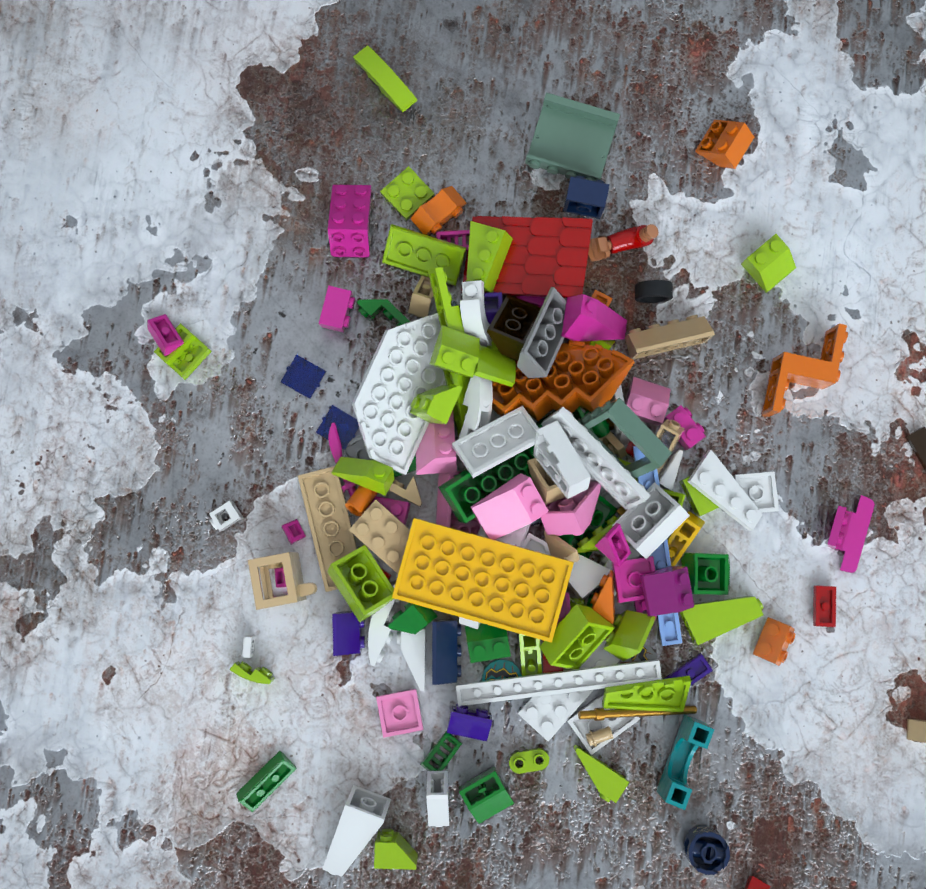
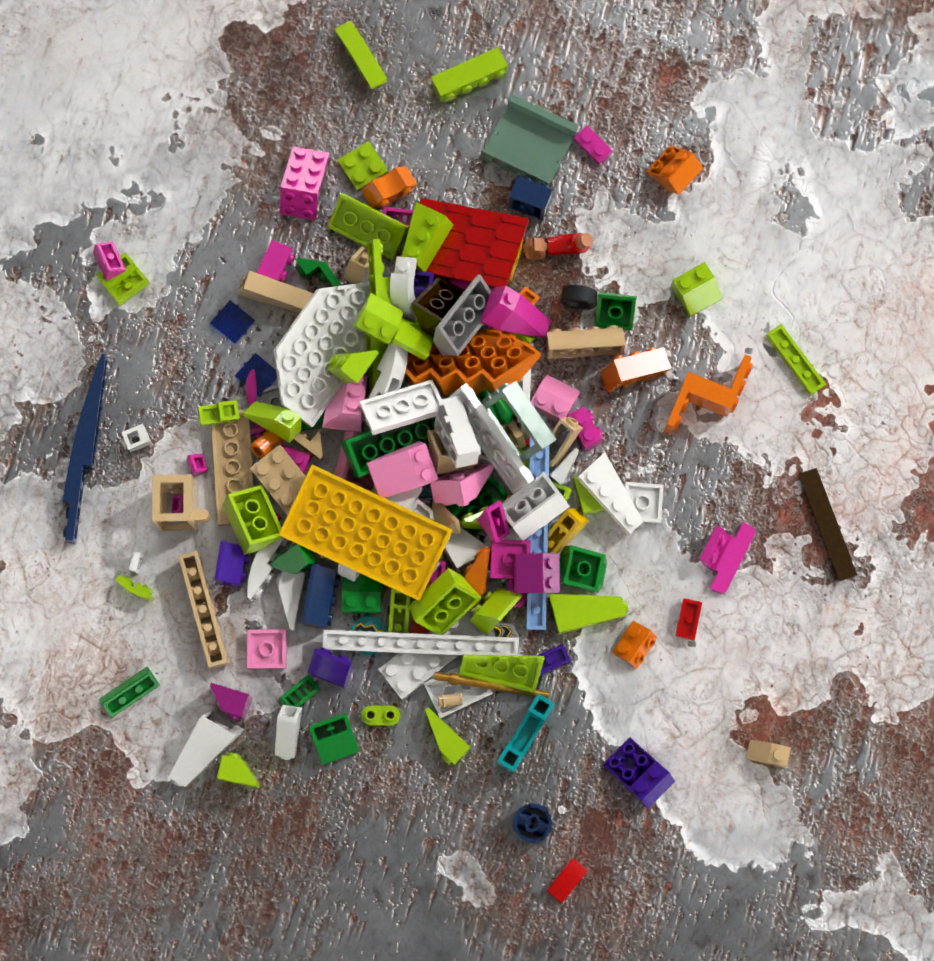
camera: 10 degrees right, 5 degrees down
none -> dark blue slope [63,354,108,544]
none -> tan brick [178,551,230,670]
none -> lime slope [197,400,240,427]
none -> magenta slope [210,683,252,722]
none -> tan slope [237,271,314,313]
none -> lime brick [431,47,508,102]
none -> dark pink plate [573,125,613,165]
none -> green slope [595,292,637,331]
none -> wedge [600,347,671,393]
none -> dark purple slope [602,737,675,809]
none -> lime tile [765,324,826,396]

